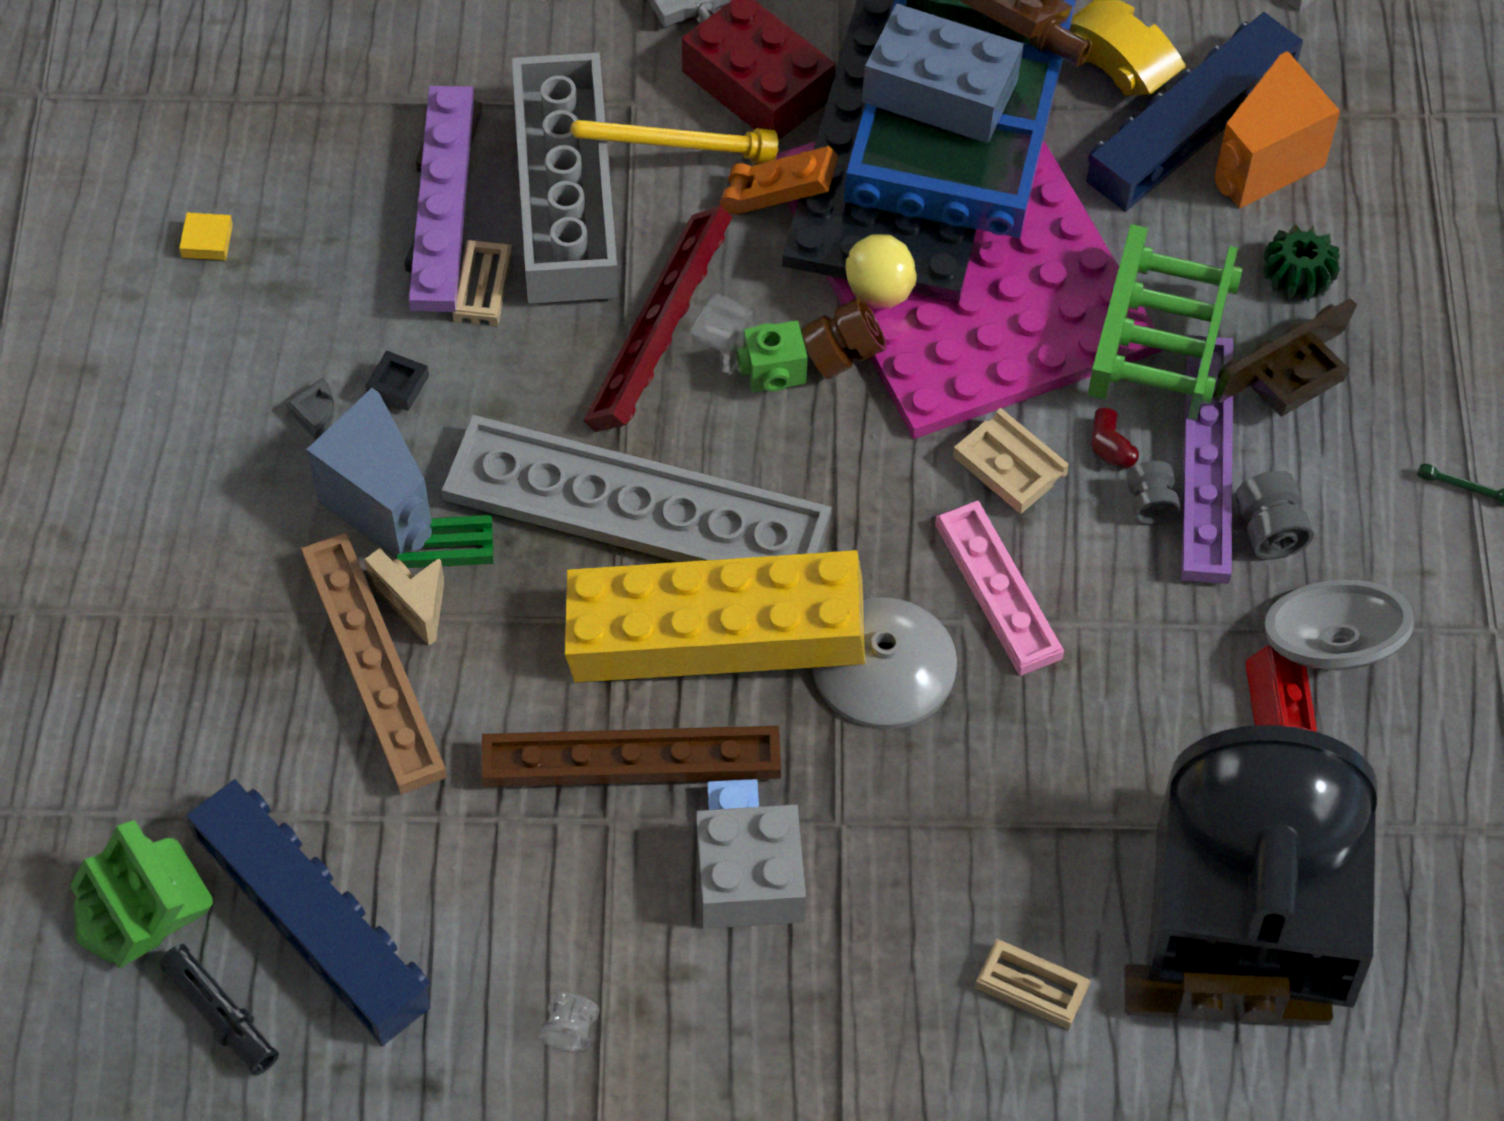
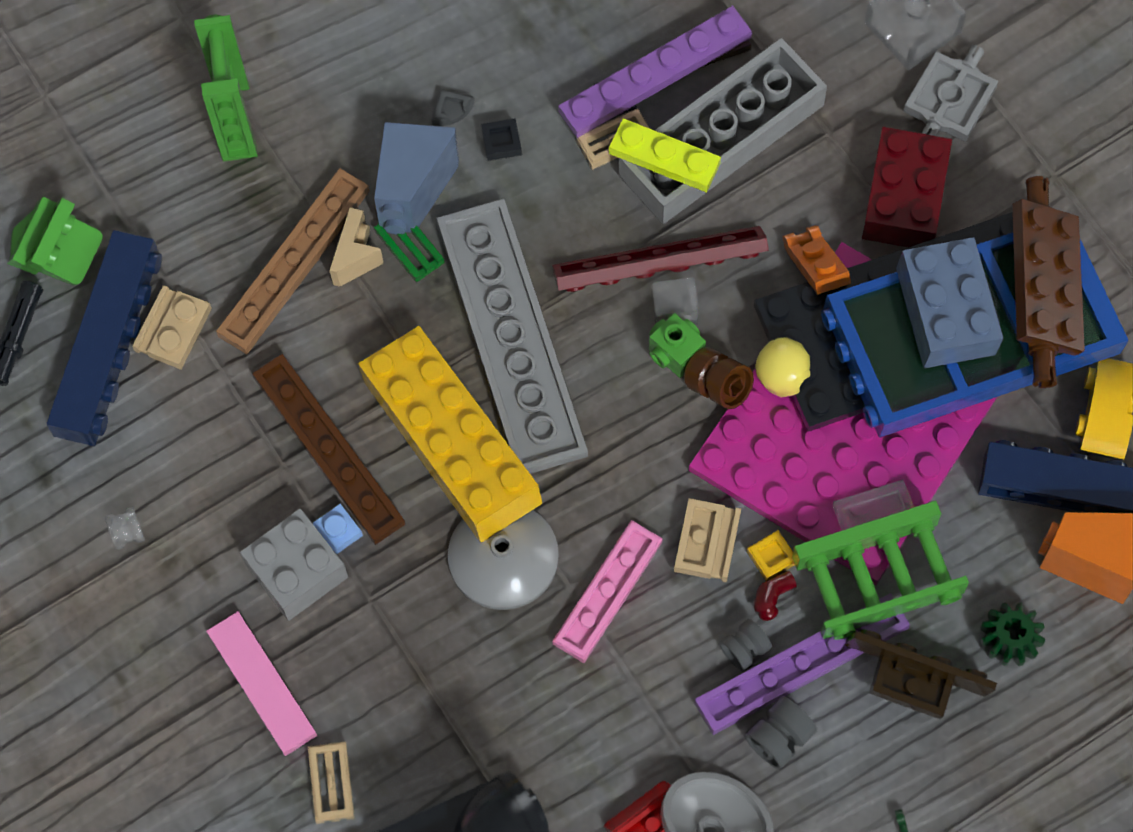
camera: 60 degrees right, 10 degrees up
yellow piece [570,120,778,164] -> none
none -> tan plate [132,285,212,369]
none -> bright green fence [194,15,258,161]
none -> bright pink tile [206,611,317,756]
none -> neon yellow plate [609,118,721,193]
none -> yellow tile [747,530,795,581]
none -> clear tile [833,480,914,530]

